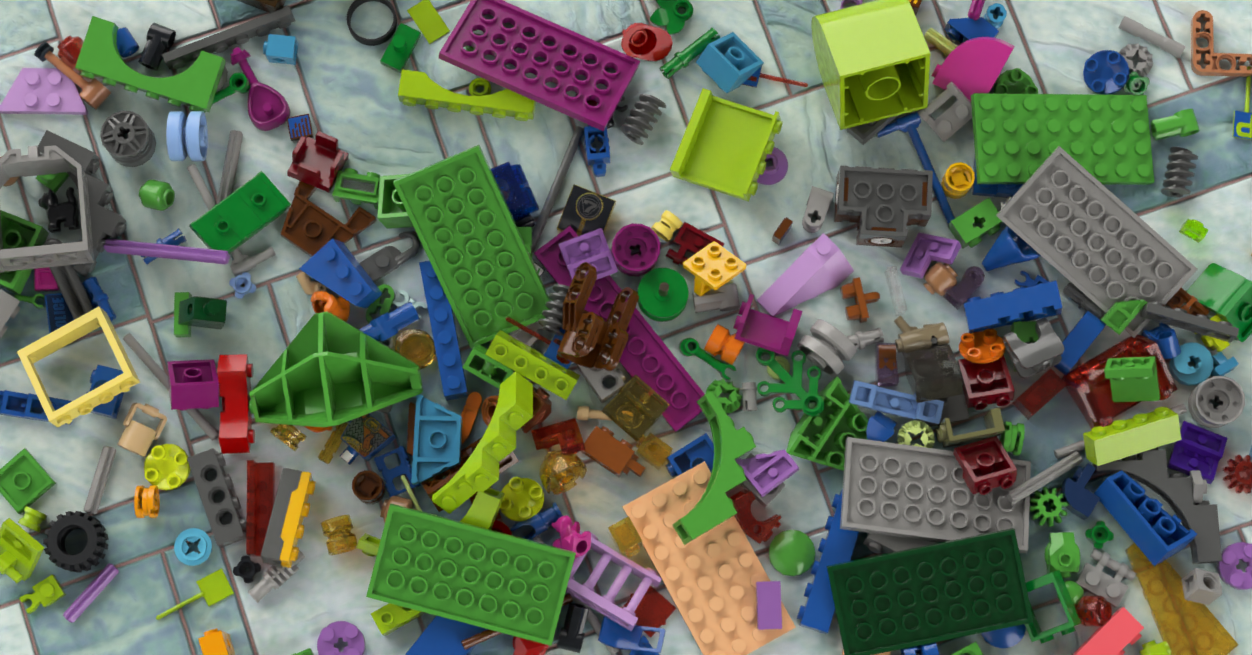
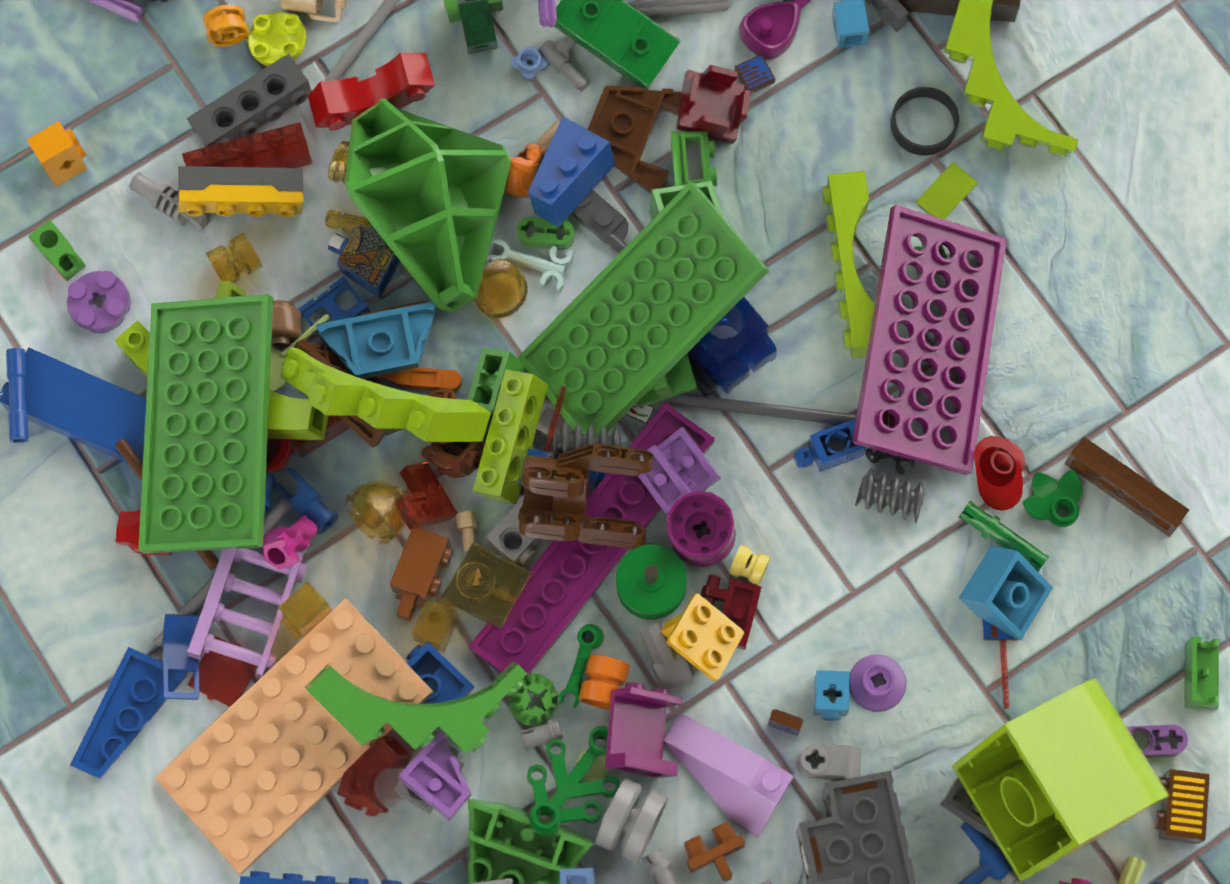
camera: 80 degrees right, 5 degrees down
lime piece [156,568,234,620] -> none
magenta slope [167,359,219,411] -> none
medium azure gear [174,528,212,566] -> none
black plate [233,555,261,584] -> none
reddish brown wheel [352,470,386,504] -> none
blue piece [359,302,420,342] -> none
green tile [380,23,421,73] -> none
blue brick [419,260,469,401] -> none
lime plate [469,78,491,96] -> none
neon yellow dish [500,476,544,521] -> none
black slope [557,184,616,236] -> none
black piece [557,603,589,653] -> none
lime panel [670,88,783,202] -> none
medium lavender tile [756,581,782,630] -> none
bright green dish [769,529,816,576] -> none
none -> dark azure brick [814,670,849,721]

